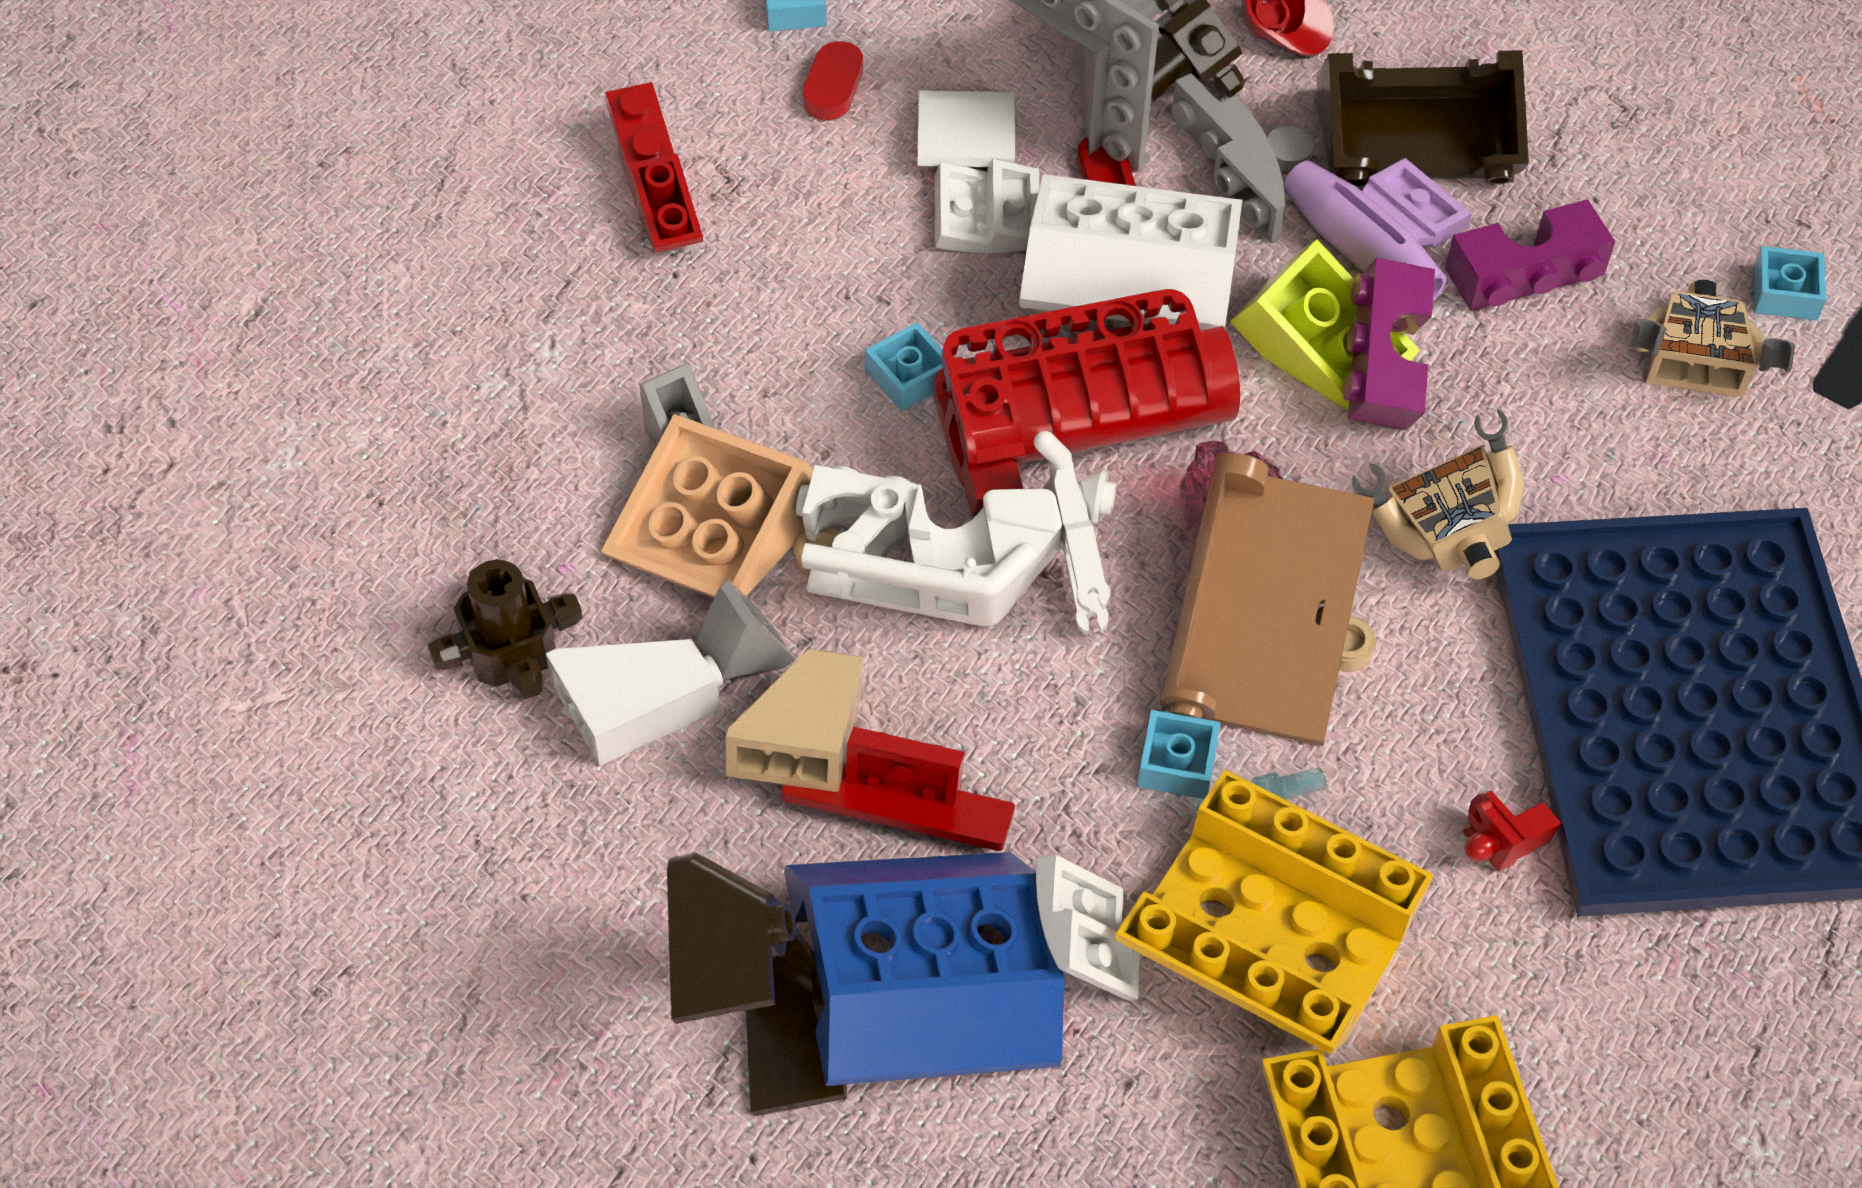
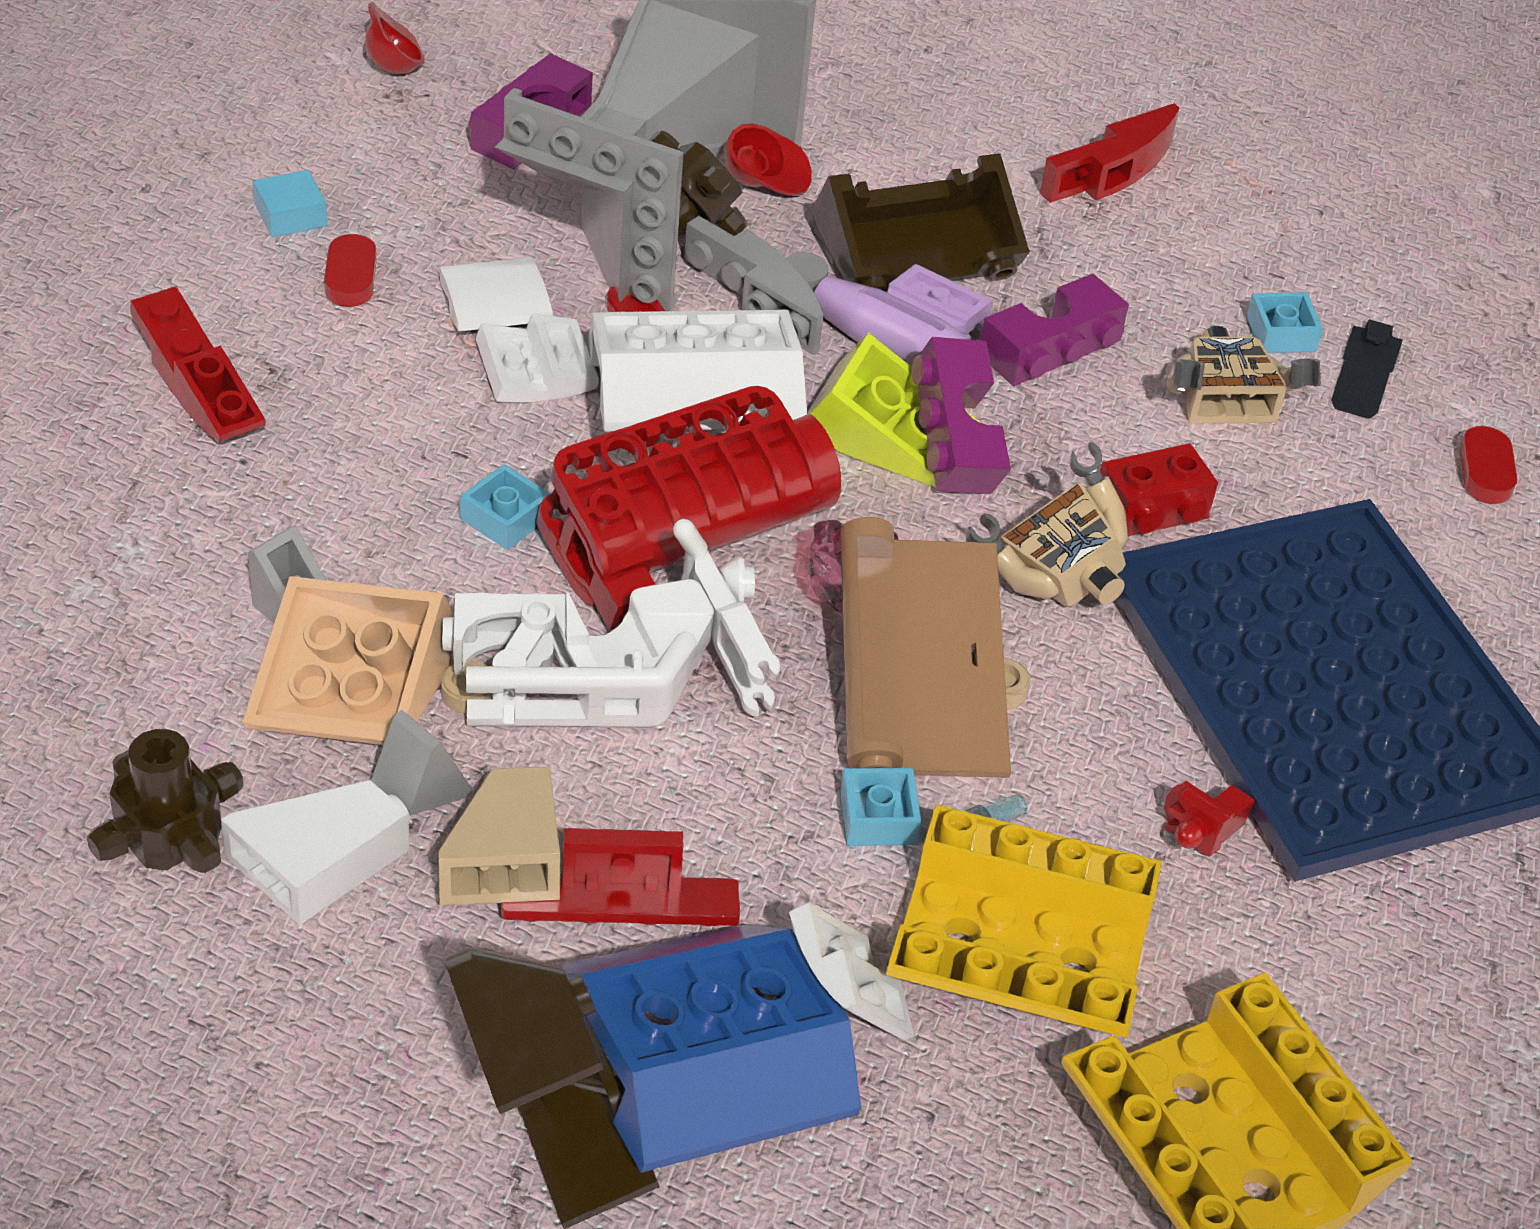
camera: 20 degrees left, 10 degrees down
none -> red slope [1040,103,1180,203]
none -> red brick [1100,443,1218,537]

